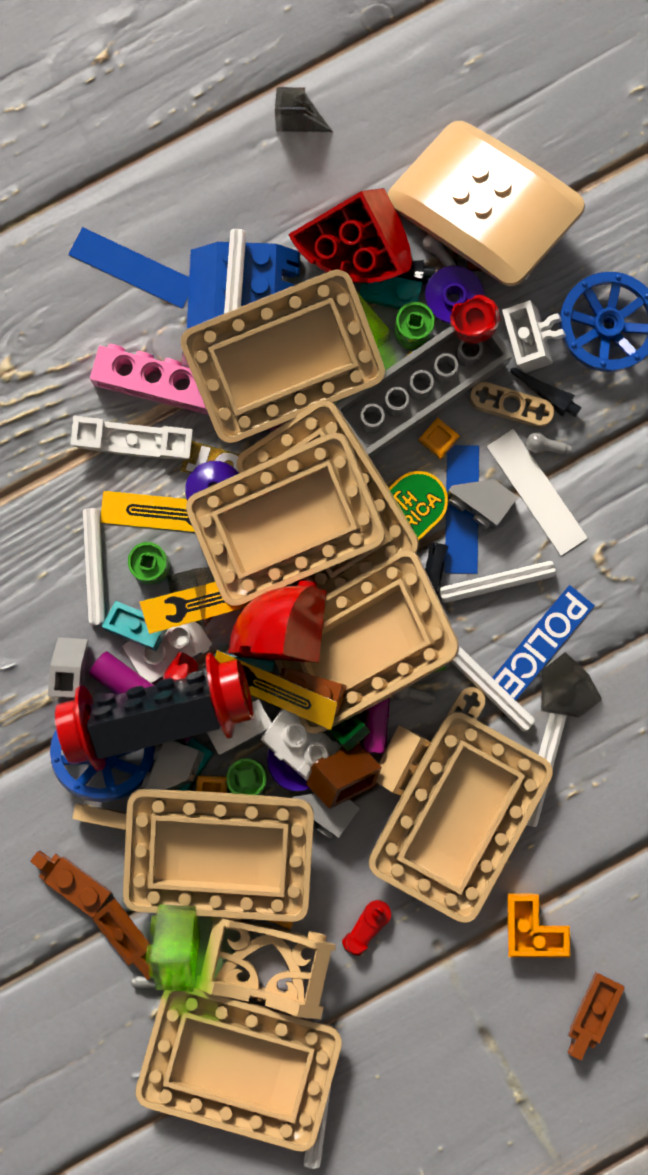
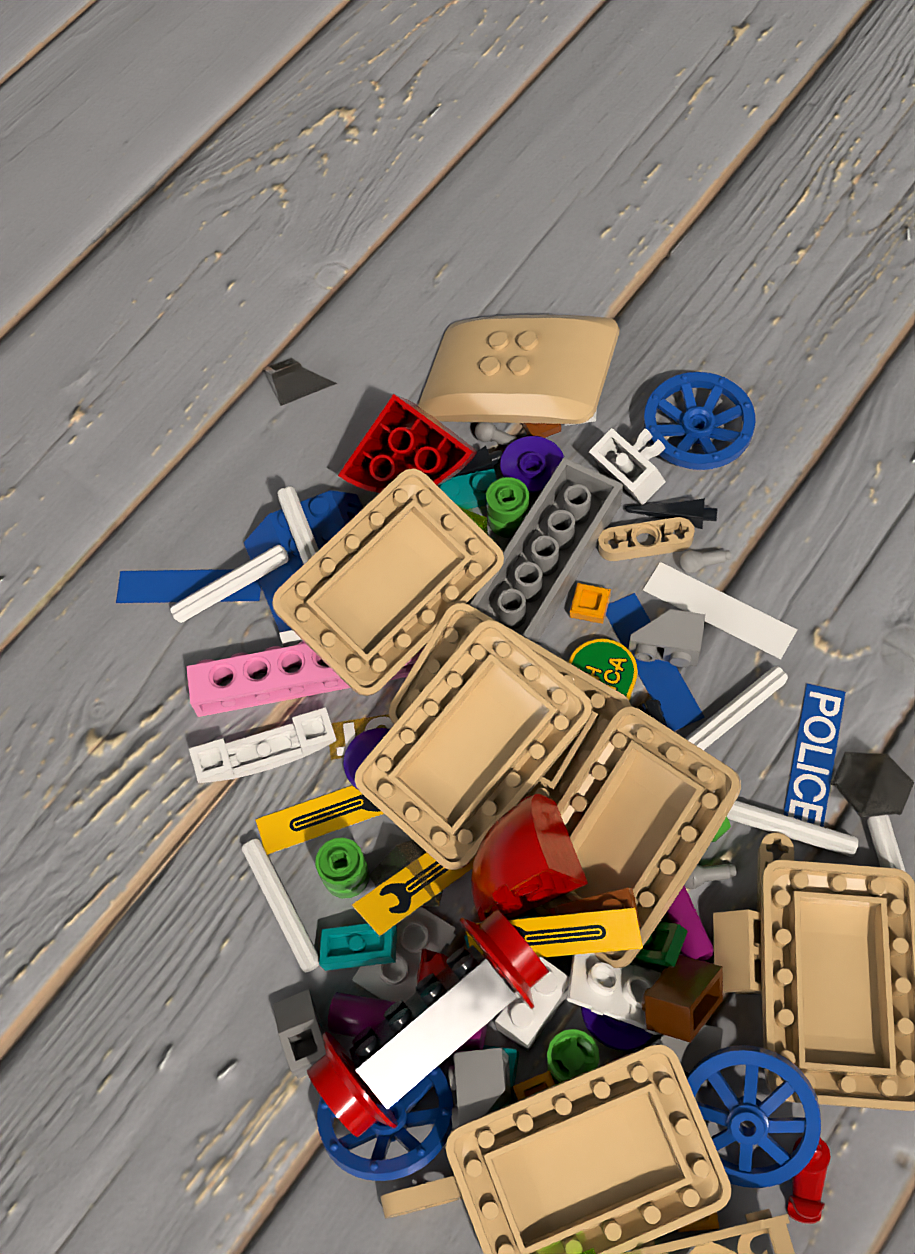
camera: 20 degrees left, 20 degrees down
red hair [450,294,500,344] -> none
none -> white axle [170,545,289,623]
none -> blue wheel [686,1045,821,1188]

